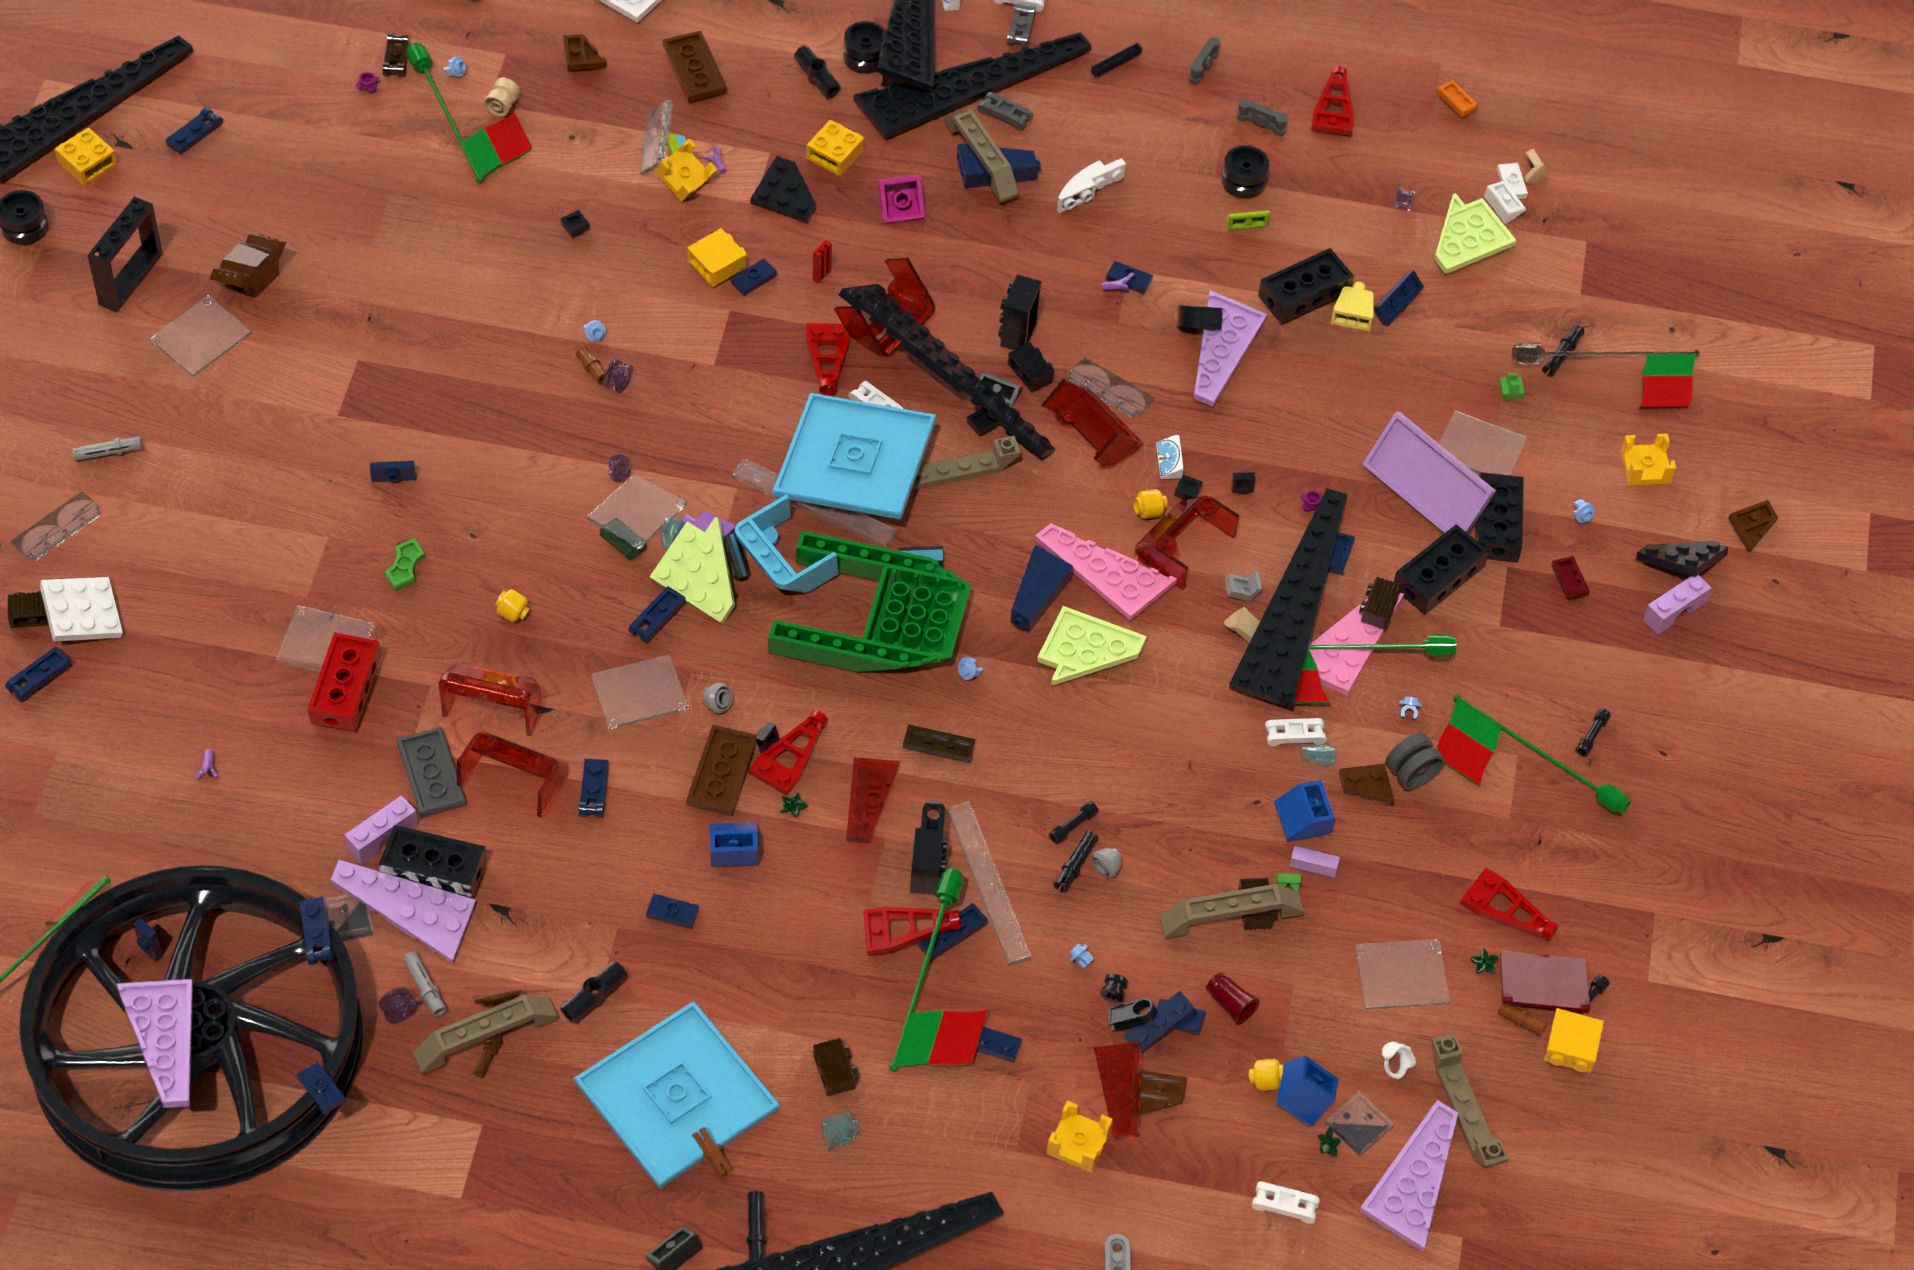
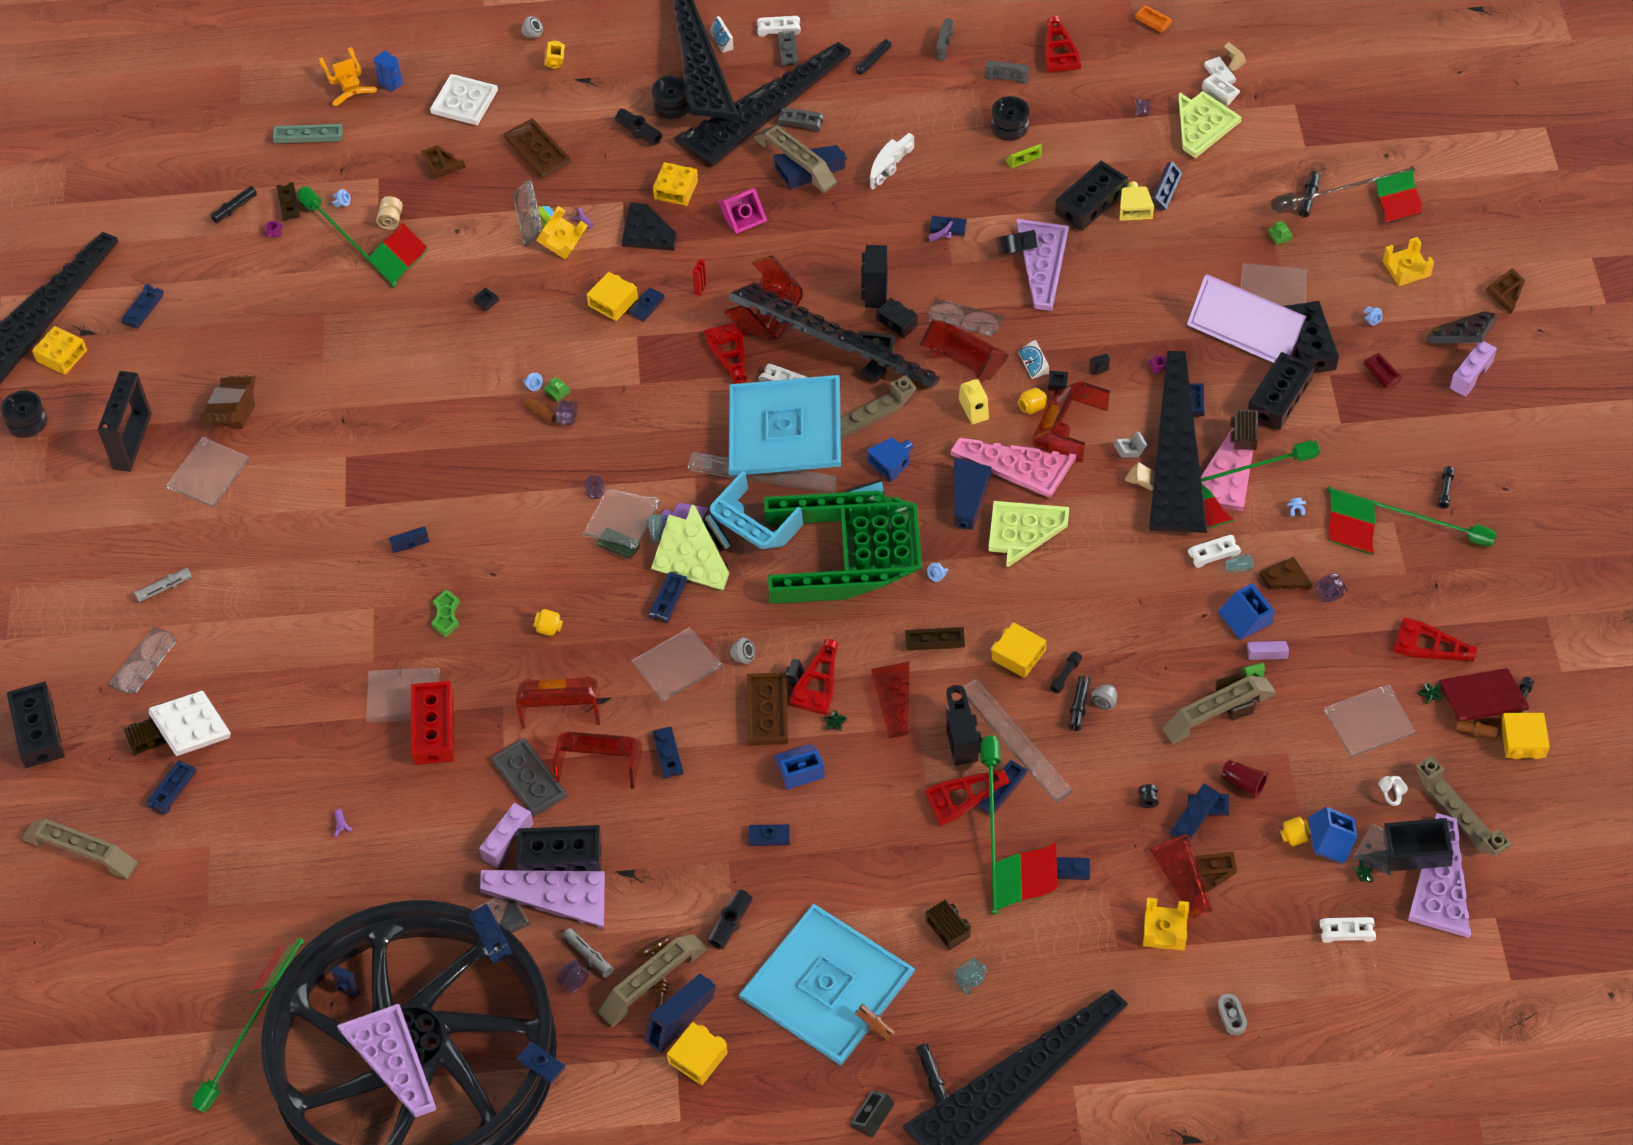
camera: 10 degrees left, 0 degrees up
light blue plate [1069,944,1094,968] -> none
black piece [1108,998,1157,1032] -> none
dark grey wheel [1385,732,1446,791] -> none
none -> black pin [210,186,257,224]
none -> bright green tile [544,377,570,402]
none -> dark blue slope [645,973,716,1053]
none -> yellow brick [667,1022,728,1085]
none -> blue torso [867,438,913,482]
none -> light yellow torso [958,379,989,425]
none -> yellow brick [991,622,1047,678]
none -> clear purple wheel [1316,573,1347,602]
none -> black piece [1383,818,1453,871]

